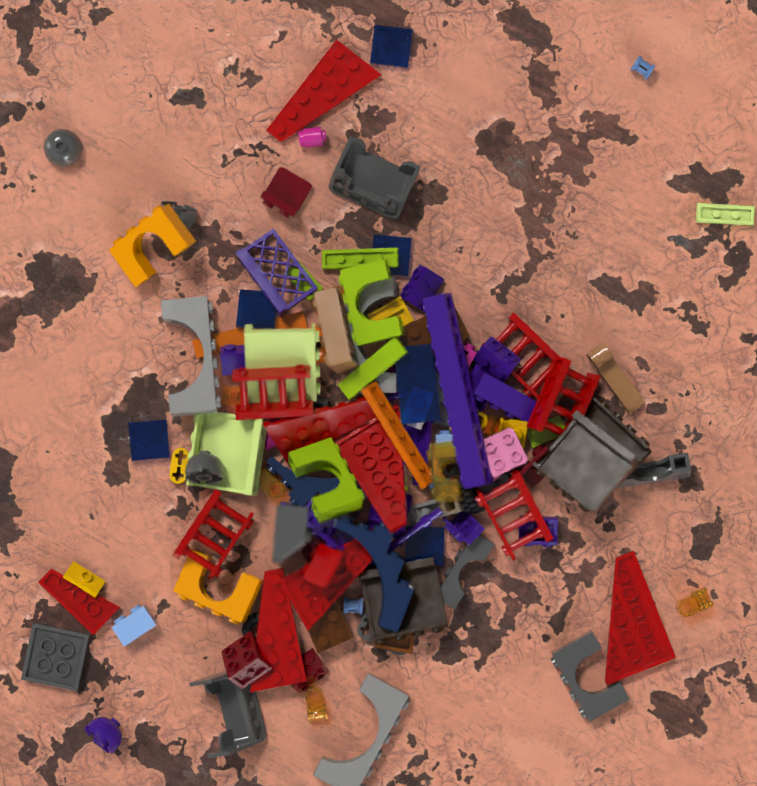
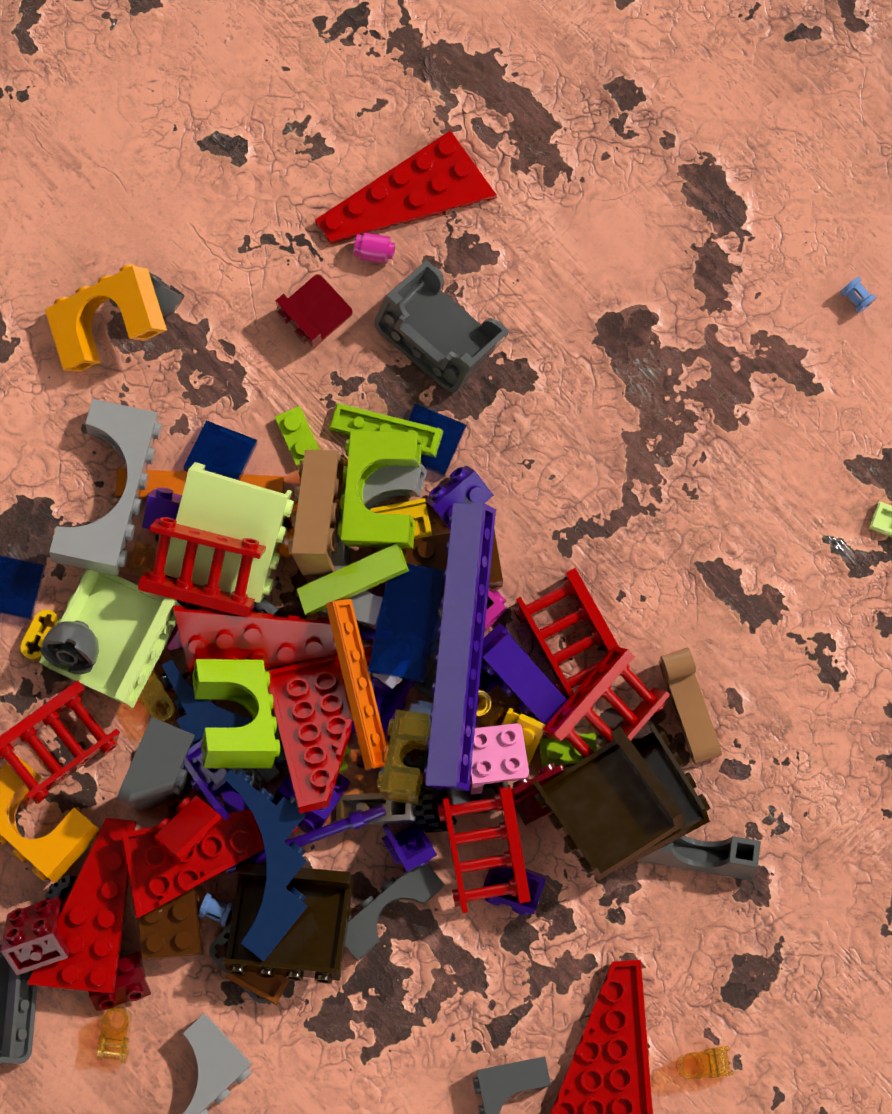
camera: 25 degrees right, 10 degrees down
dark grey cylinder [43,129,83,167] -> none
dark purple fence [235,228,318,317] -> none
clear blue tile [370,25,412,68] -> none
clear blue tile [405,526,445,566] -> none
dark purple bracket [473,337,521,383] -> none

